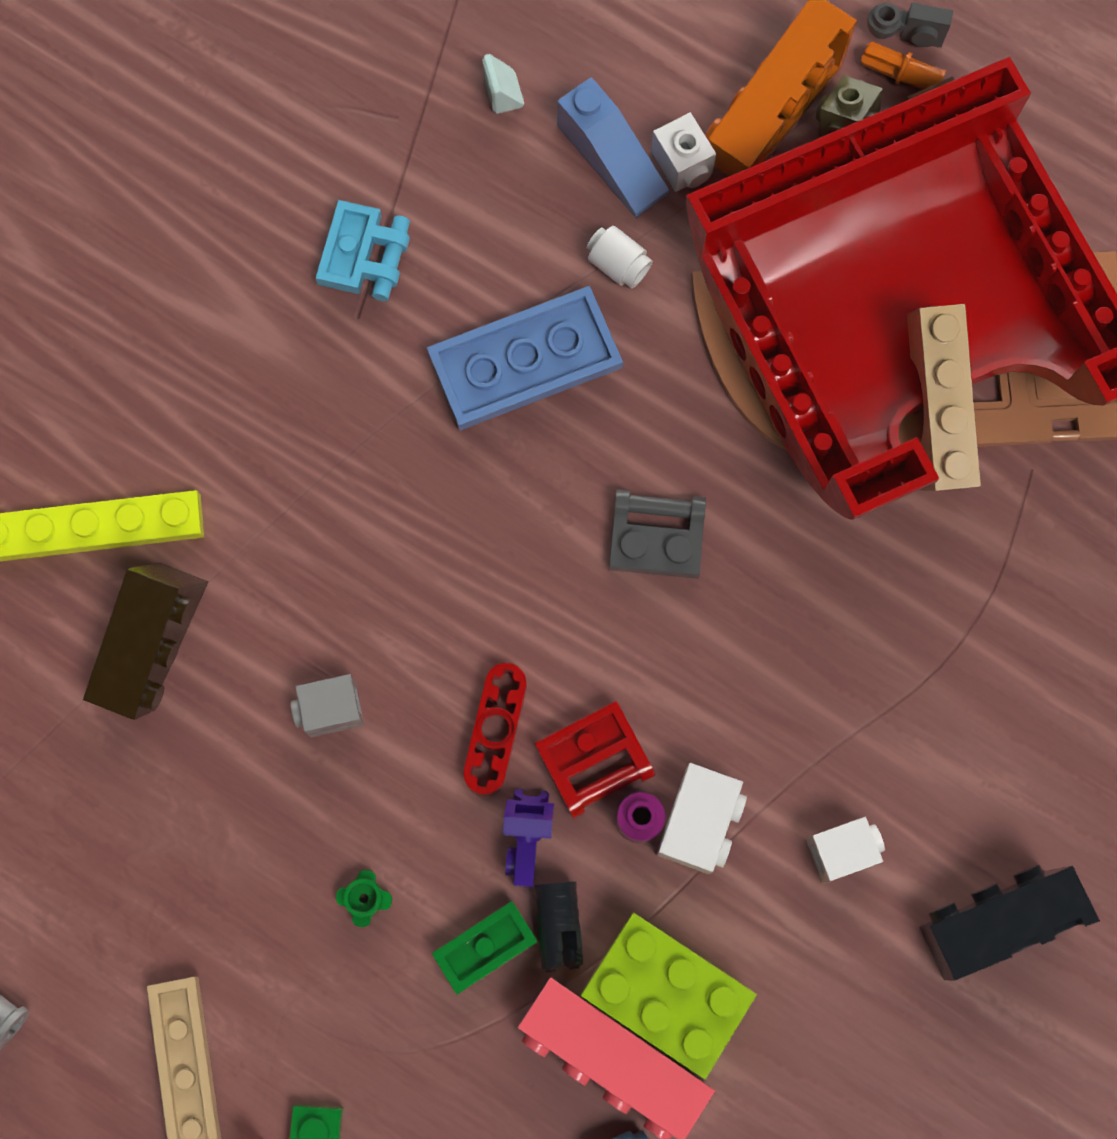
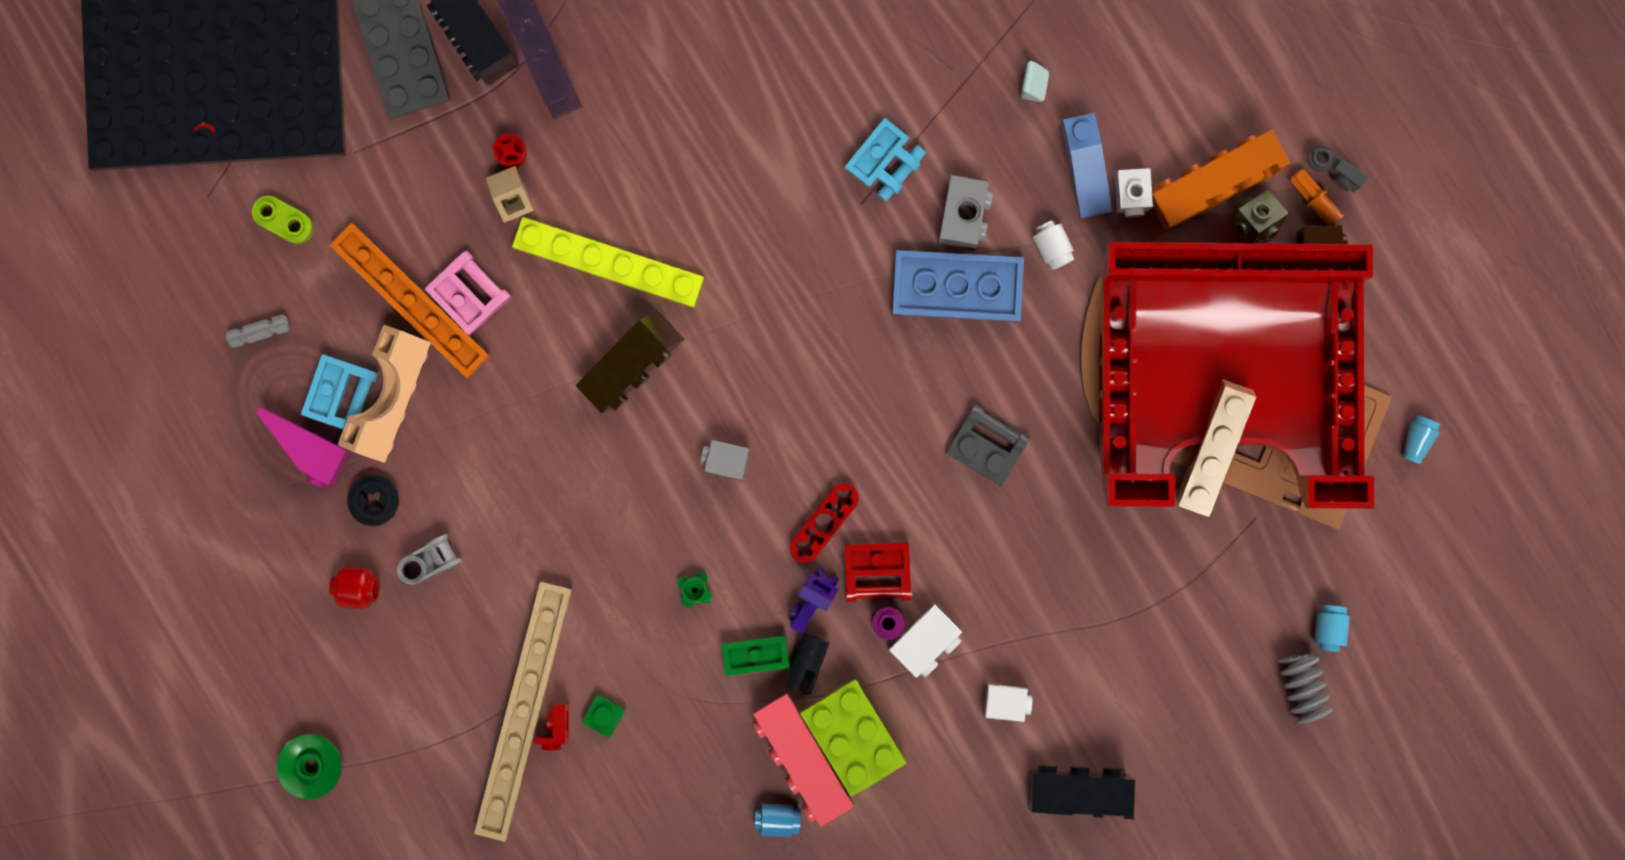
camera: 25 degrees right, 10 degrees up
none -> light grey brick [938,175,993,249]

